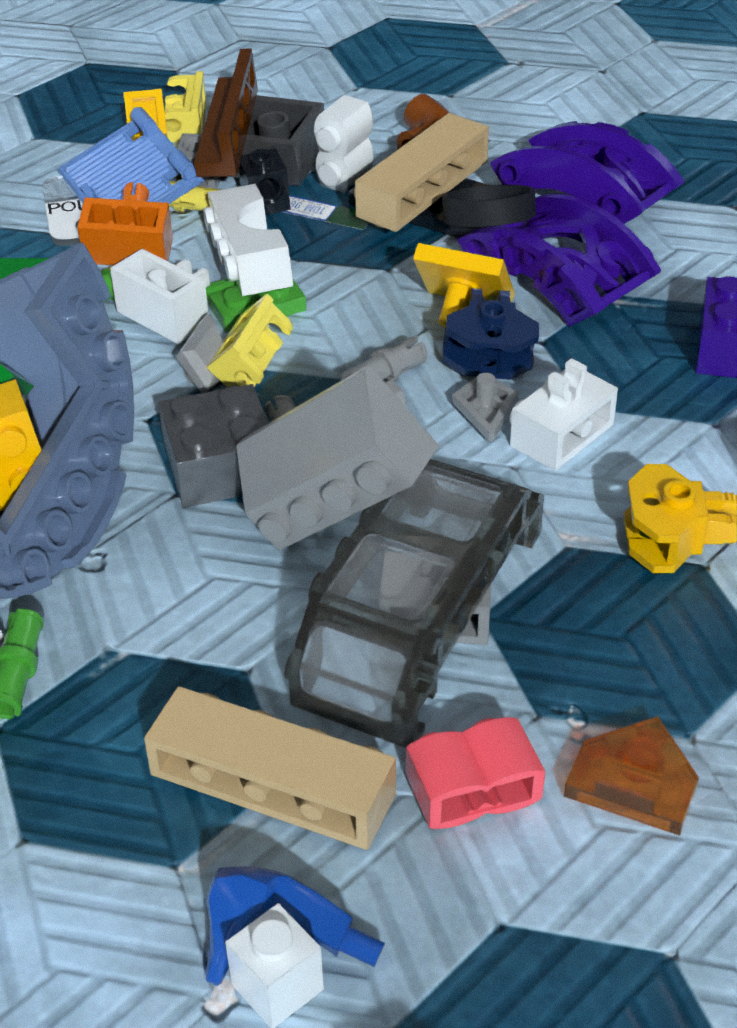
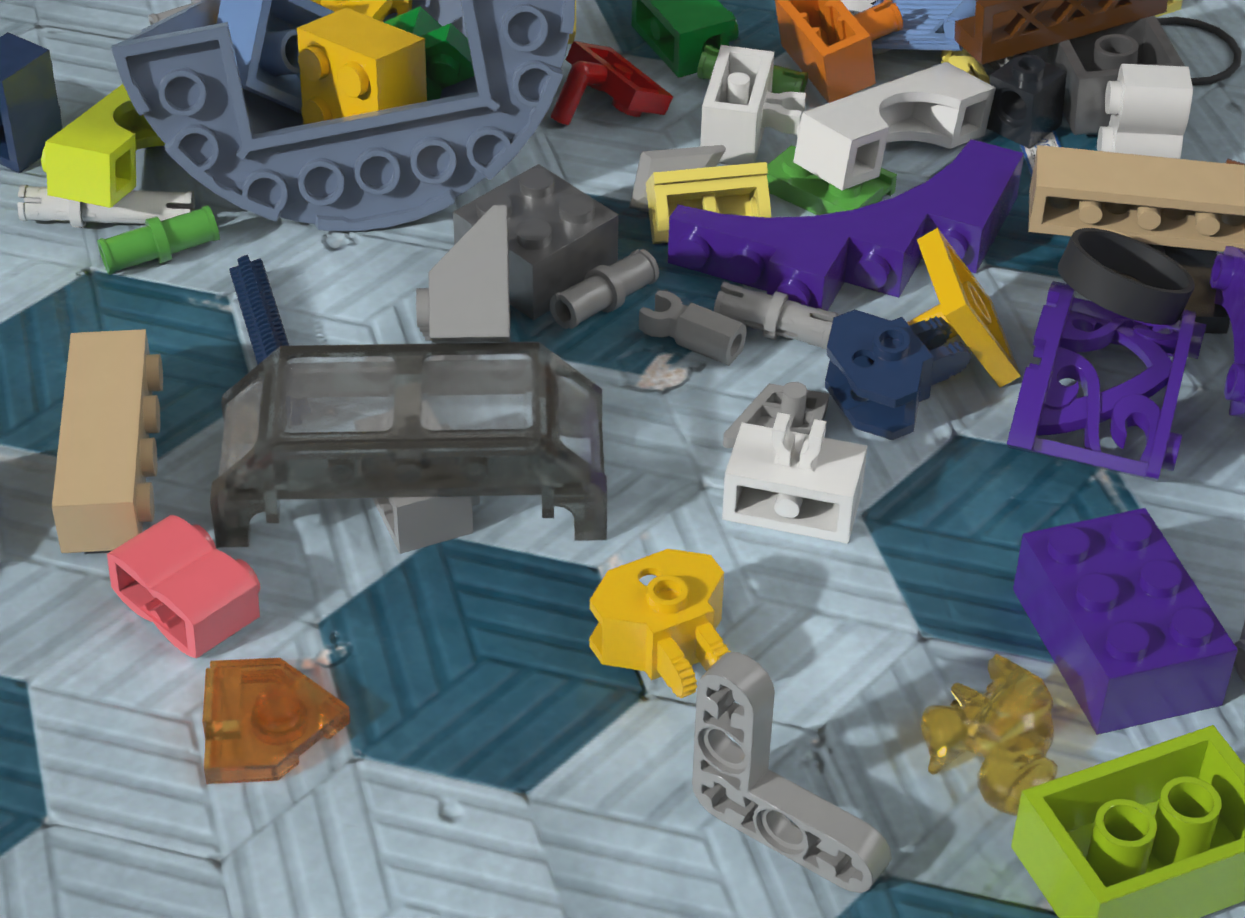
camera: 60 degrees right, 0 degrees up
none -> dark blue axle [229,254,311,429]
none -> dark purple arch [668,139,1024,311]

